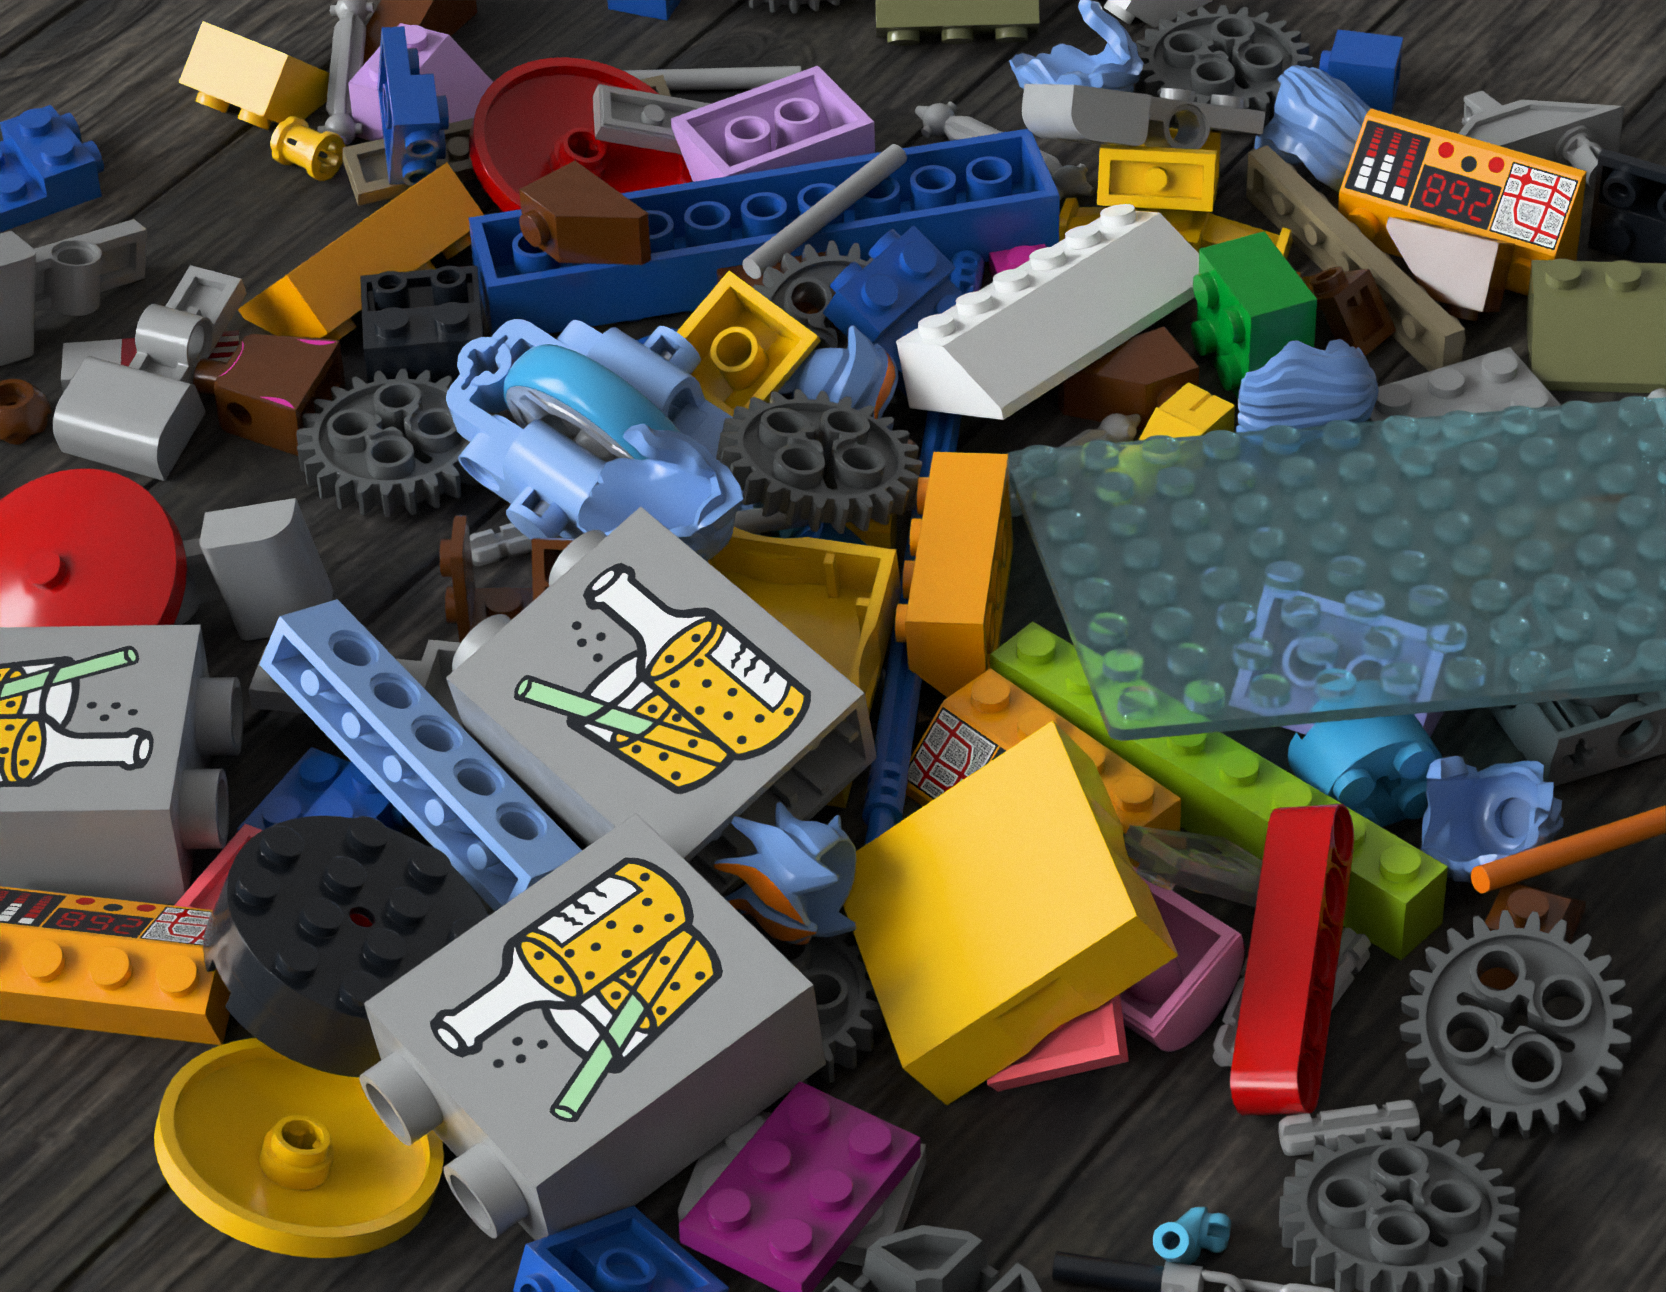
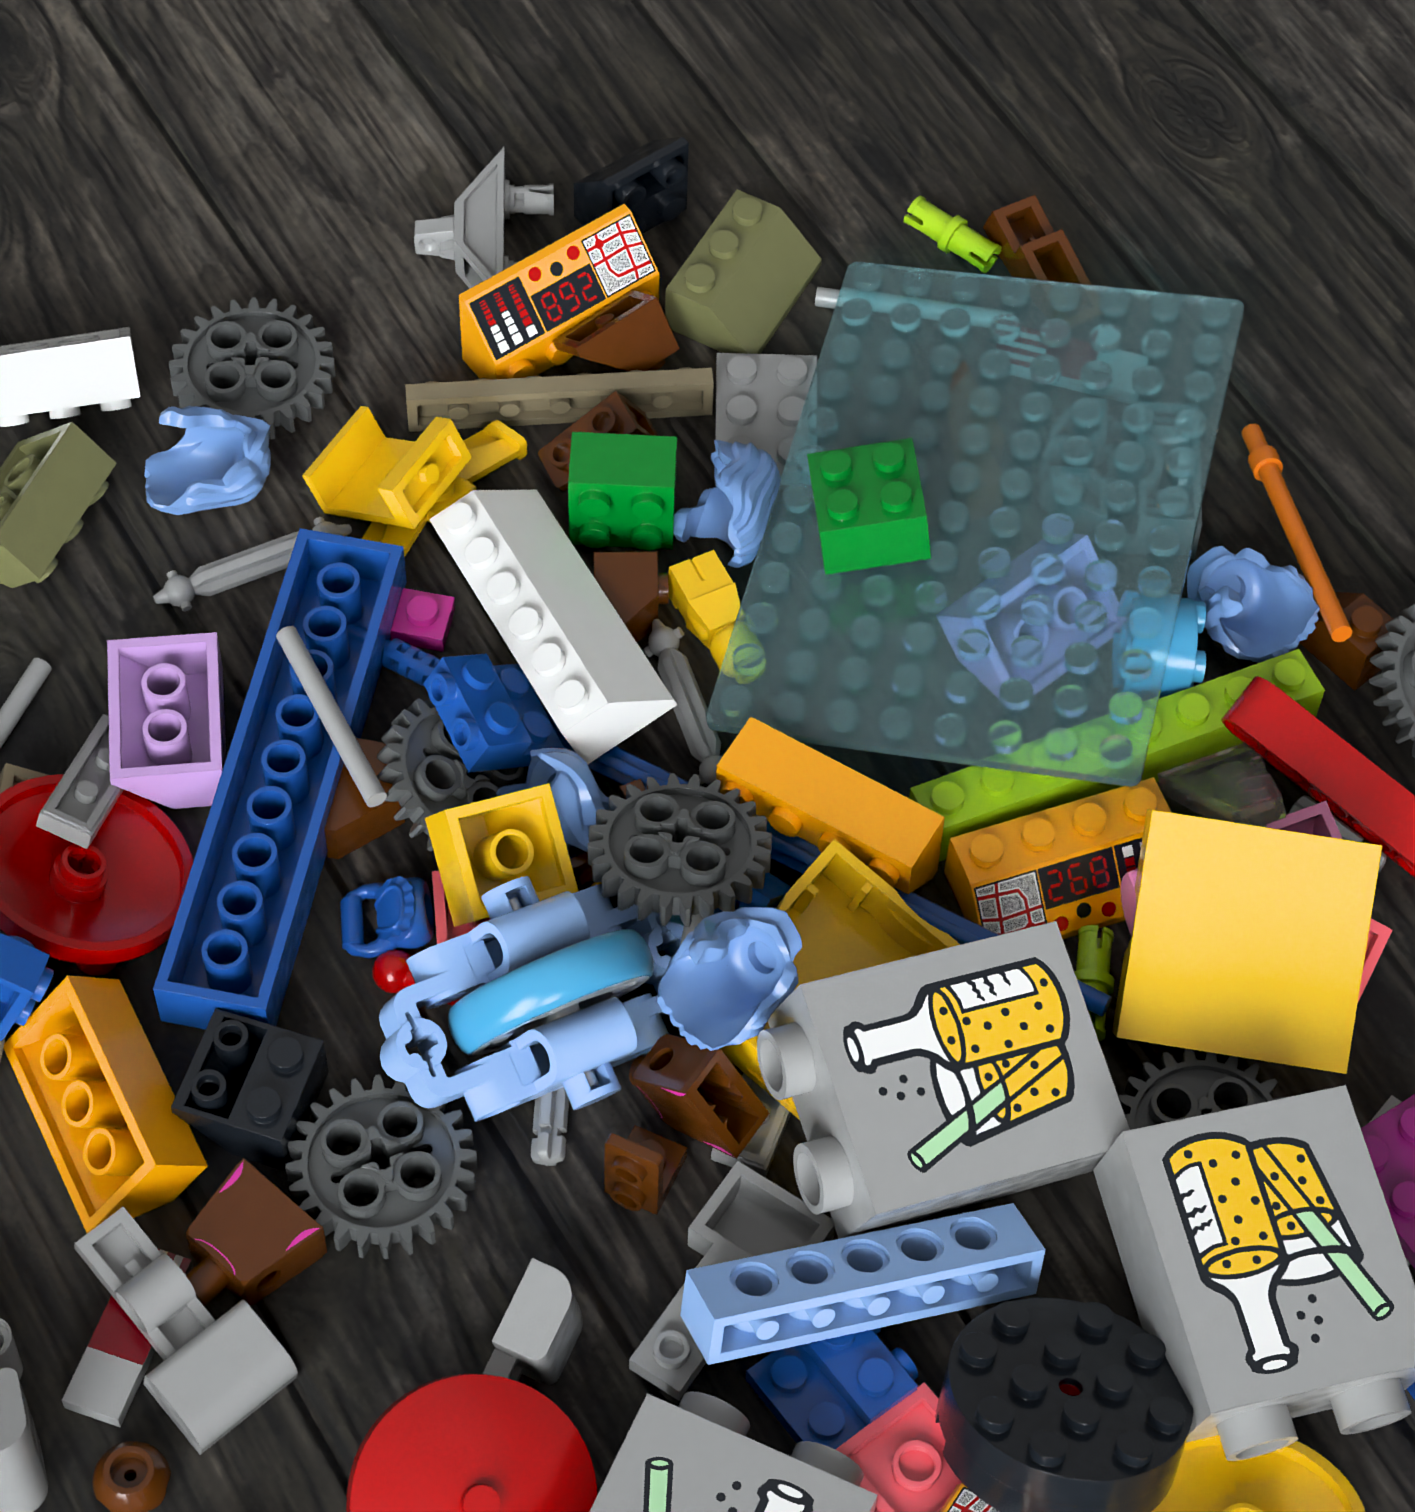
camera: 70 degrees left, 15 degrees up
reddish brown slope [519,161,651,265] -> none
medium blue hair [714,802,857,945] -> none
light grey plate [1022,84,1265,149] -> none
medium blue hair [1254,65,1370,192] -> none
blue brick [1319,29,1403,114] -> none
none -> green brick [807,438,931,575]

